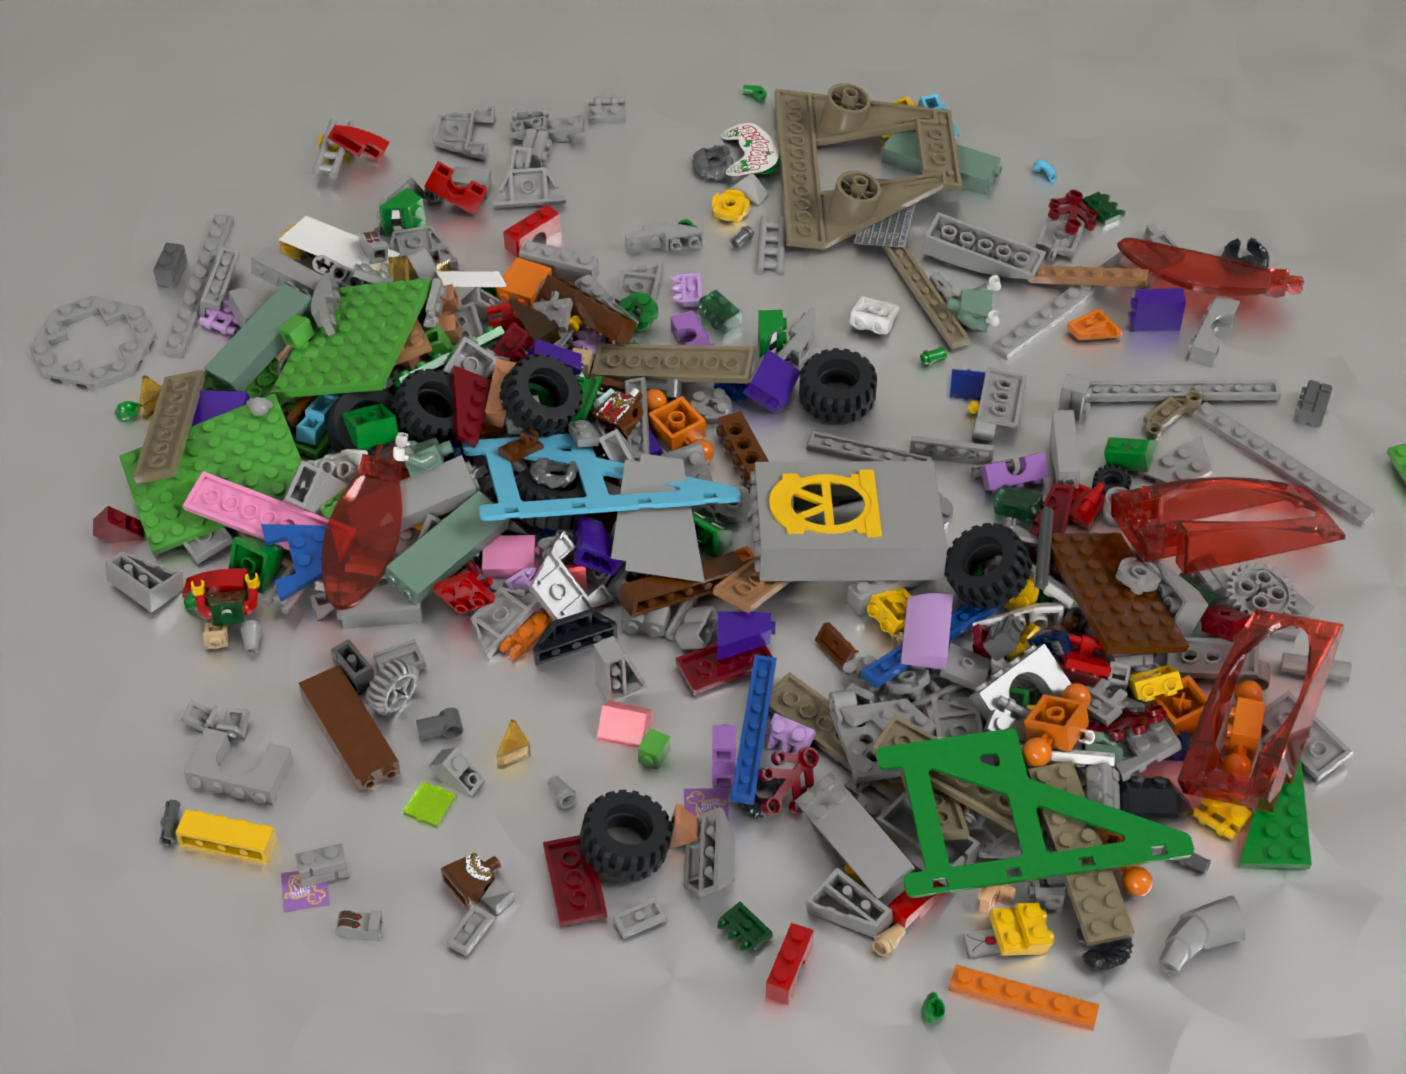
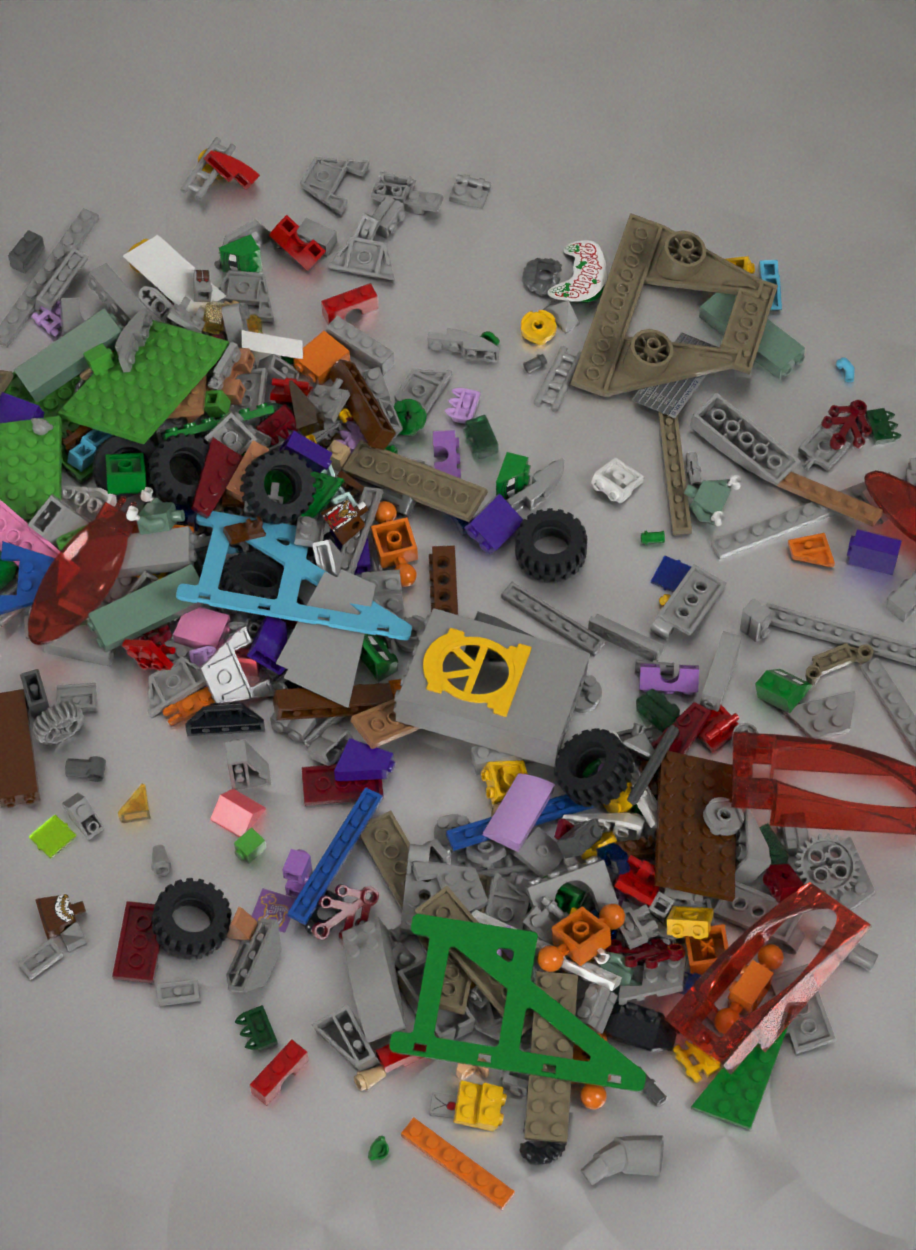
camera: 20 degrees right, 10 degrees up
dark grey piece [530,458,578,489] -> none
light grey plate [691,388,732,424] -> none
green arm [743,85,767,100] -> none
lavender plate [765,713,816,753] -> none
reddish brown plate [814,622,859,668] -> none
black tyre [1092,464,1132,495] -> none

